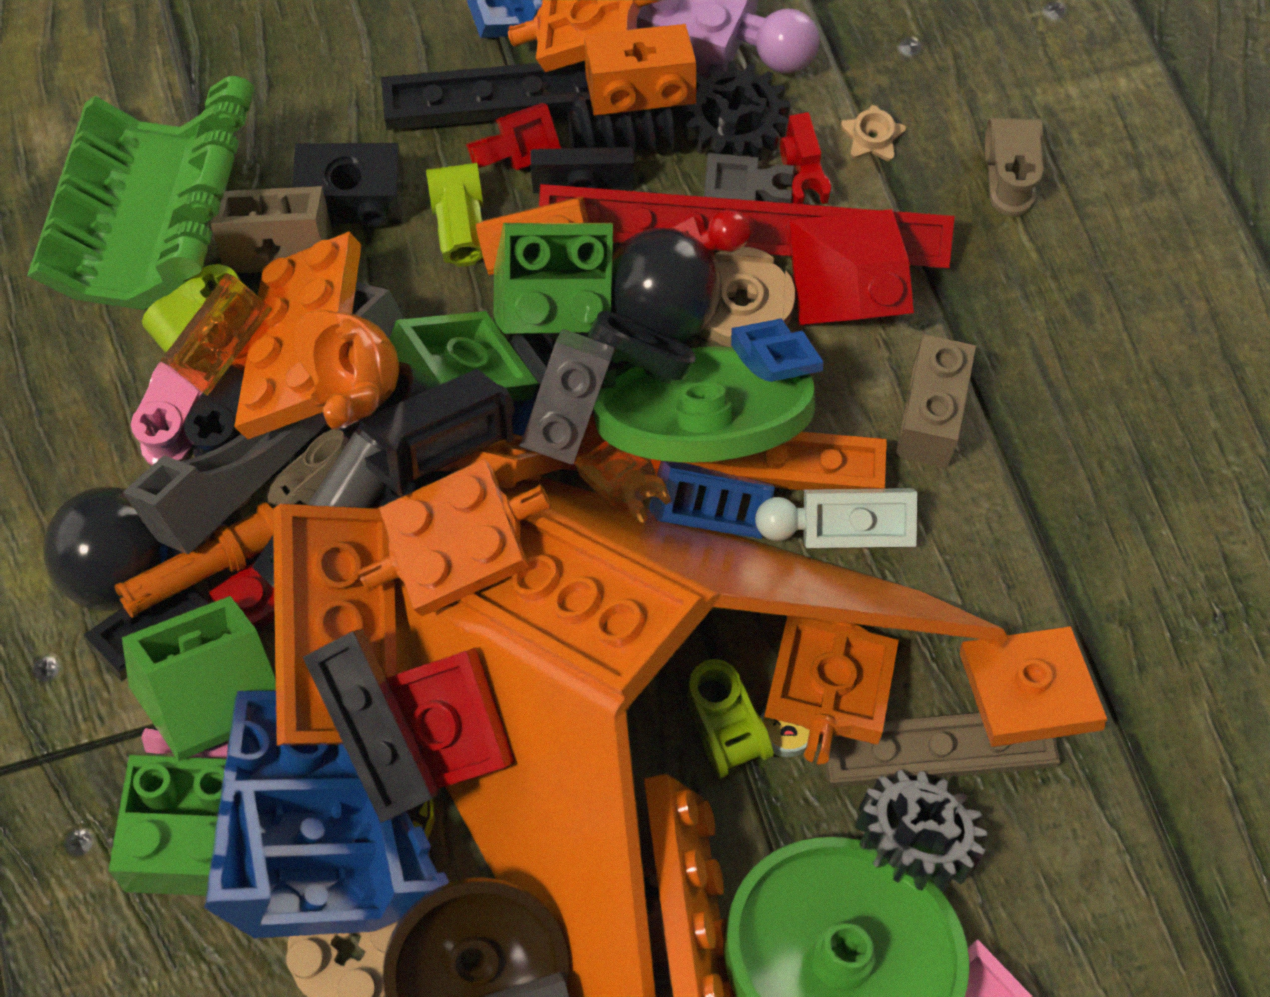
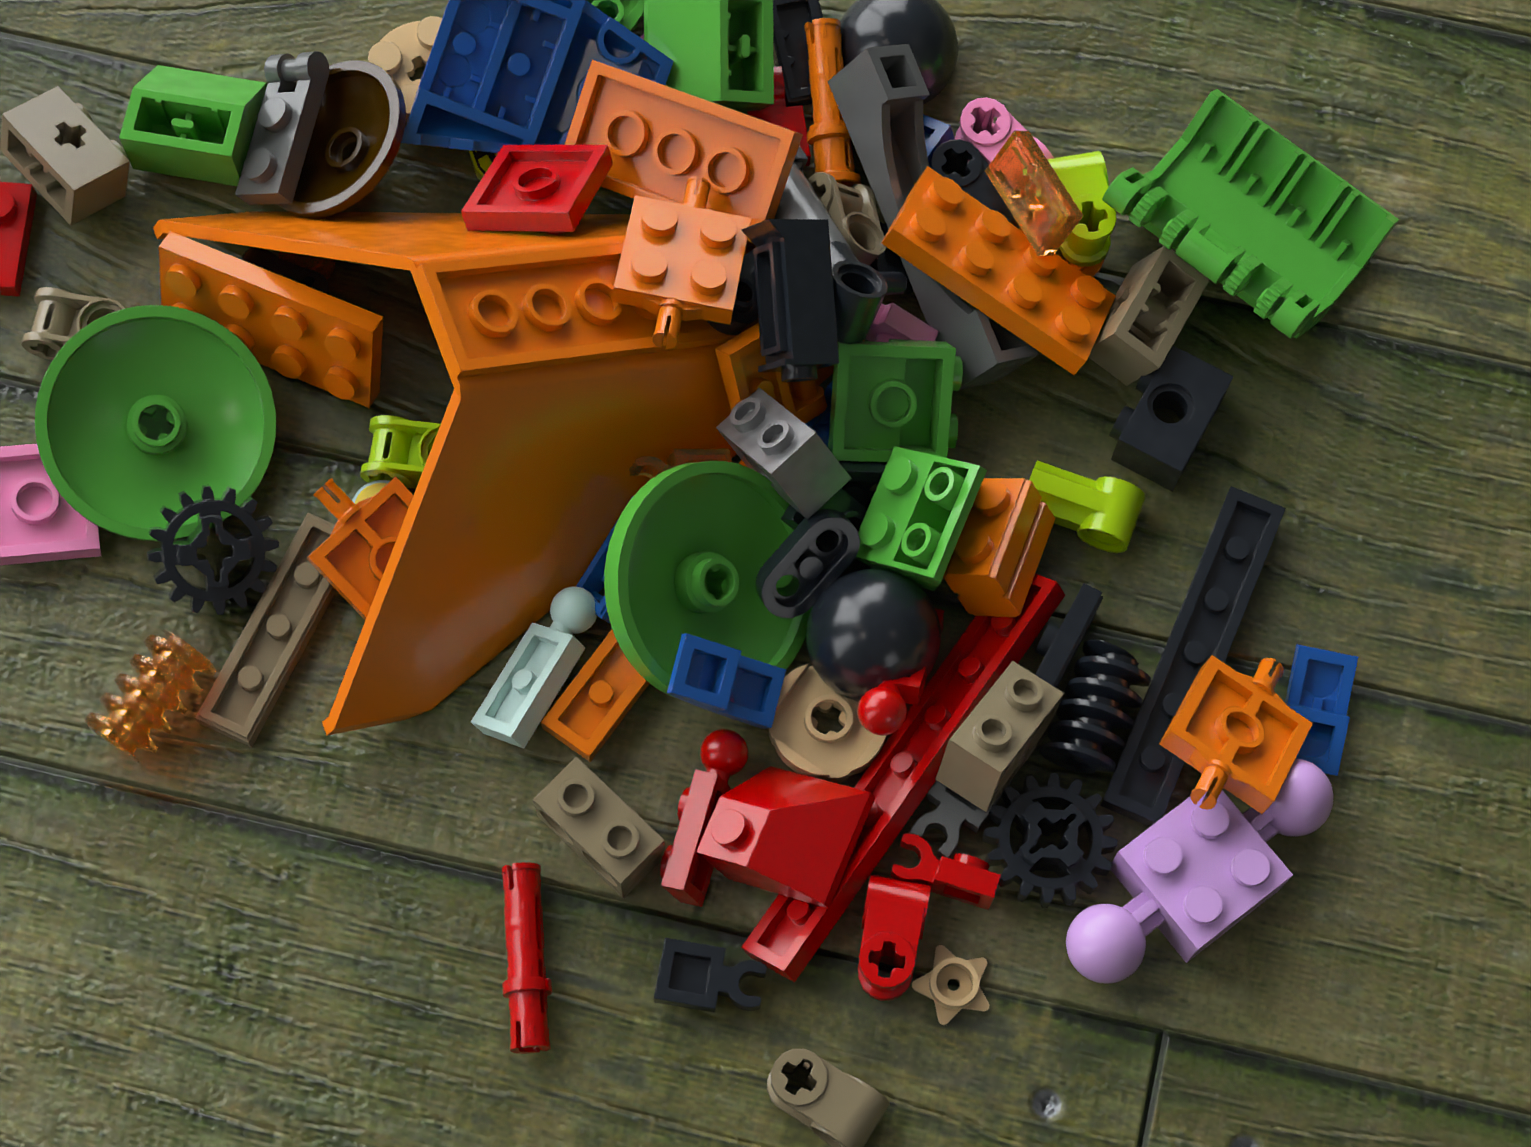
camera: 120 degrees right, 5 degrees up
orange piece [293,310,399,430] -> none
black plate [303,629,441,823] -> none
red plate [466,103,561,170] -> none
orange brick [584,24,696,115] -> none
orange plate [959,626,1107,747] -> none
none -> clear orange piece [85,630,217,763]
none -> red pin [501,862,552,1054]
none -> black plate [654,938,767,1013]
none -> red plate [660,729,748,907]
none -> red piece [858,875,931,1001]
none -> dark tan brick [935,661,1064,812]

